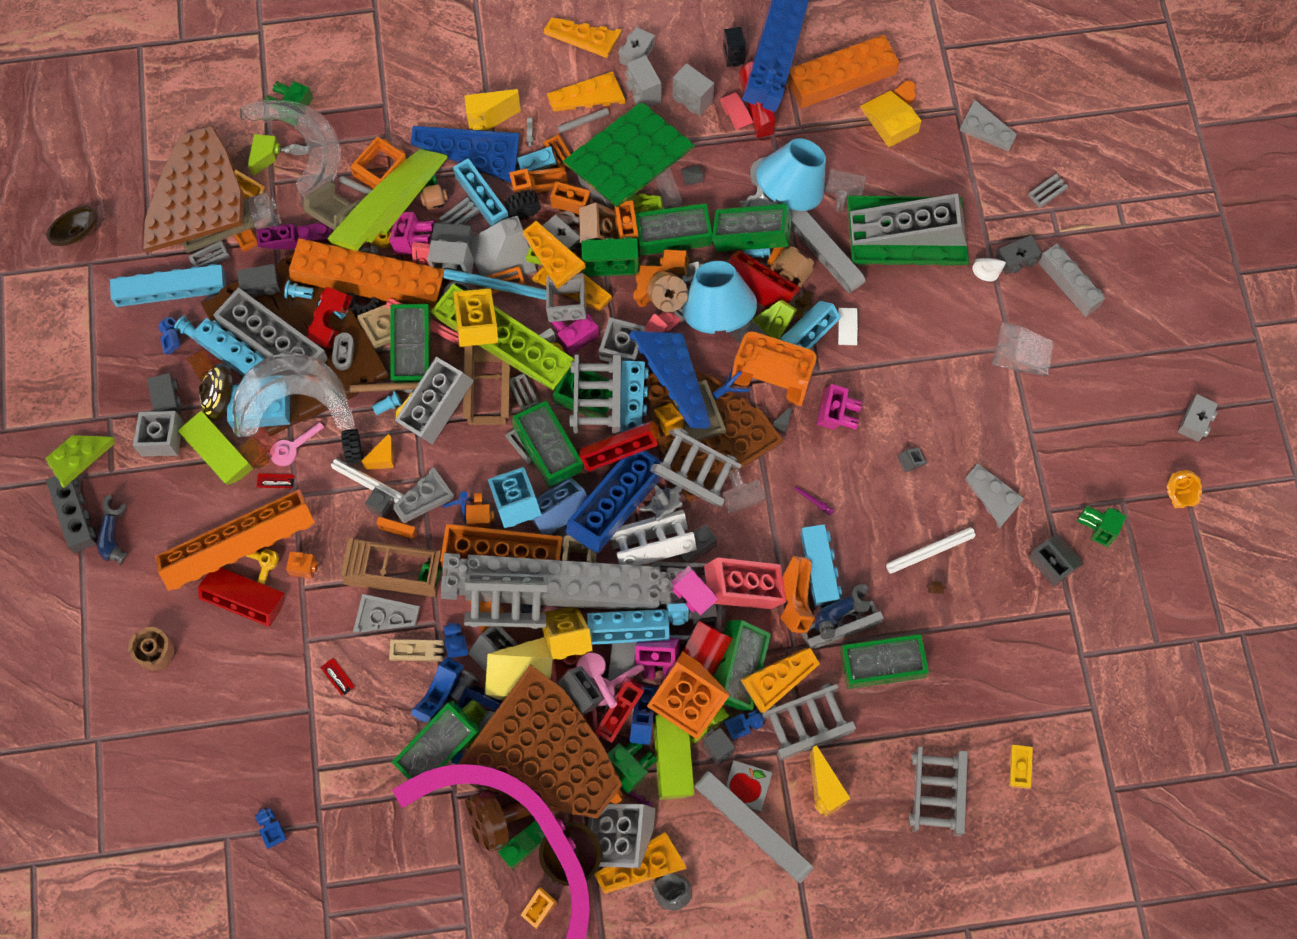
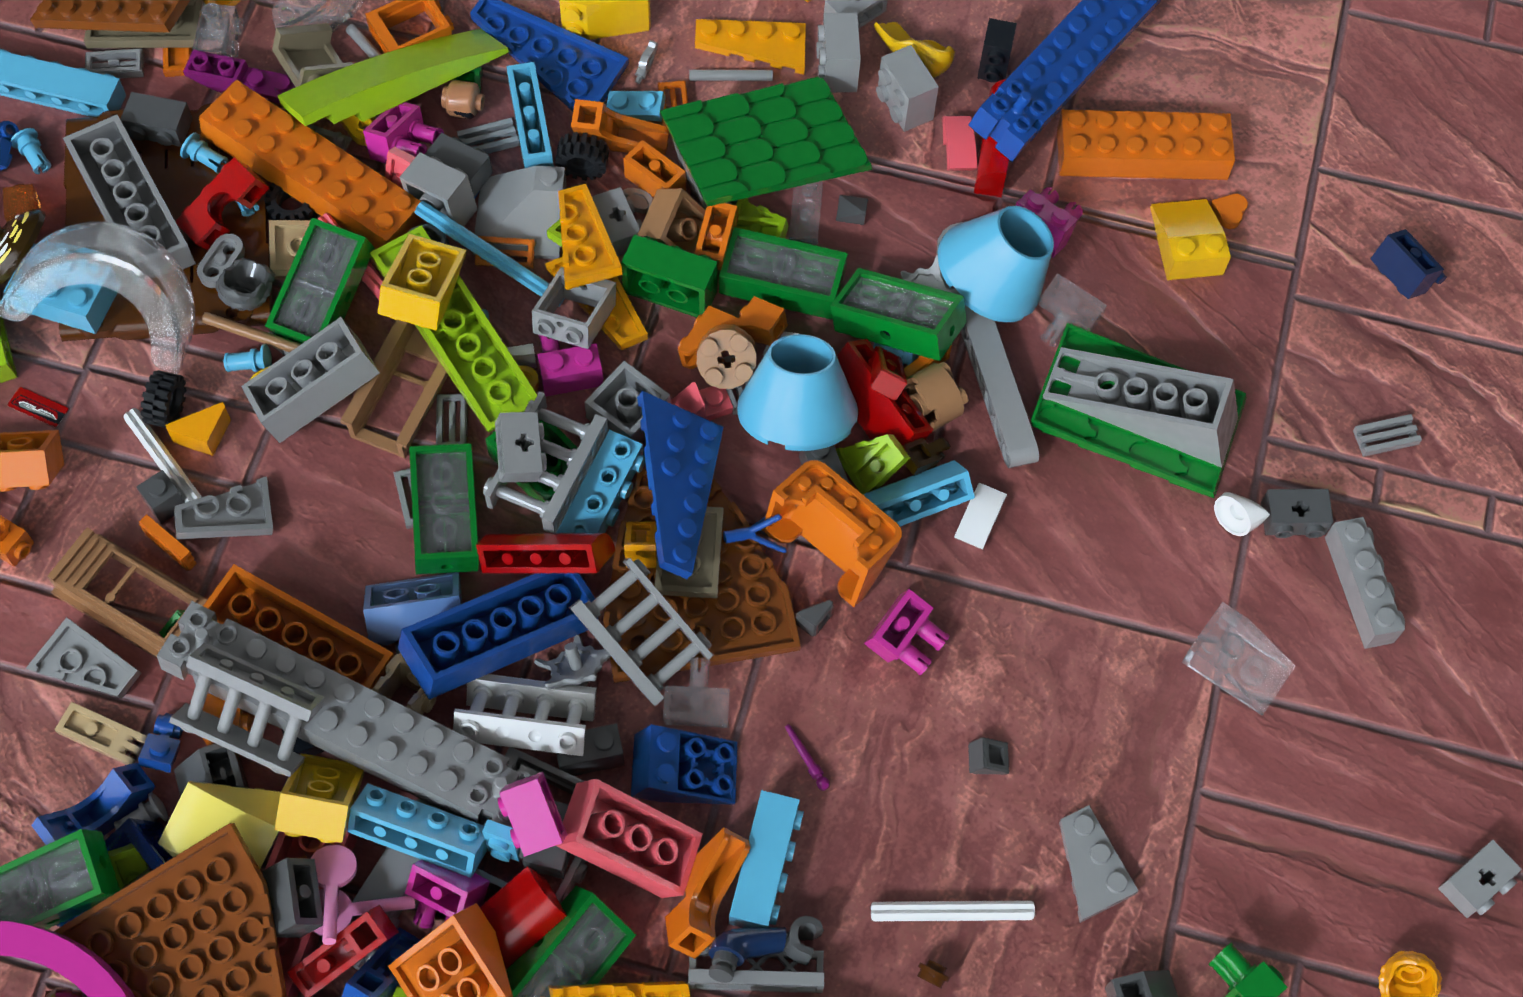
camera: 20 degrees right, 5 degrees down
medium azure brick [191,318,267,383] -> none
clear orange brick [238,436,272,469] -> none
bright pink piece [270,422,324,466] -> none
blue plant [442,491,472,524] -> none
orange brick [466,493,495,529] -> none
medium azure brick [488,467,542,528] -> none
light grey wing [960,100,1017,152] -> none
none -> dark grey hair [216,257,276,311]
none -> light grey brick [495,412,547,483]
none -> blue slope [631,724,738,805]
none -> red slope [870,346,907,400]
none -> yellow hair [874,22,955,78]
none -> dark pink brick [1015,187,1083,258]
none -> dark blue brick [1370,229,1447,299]

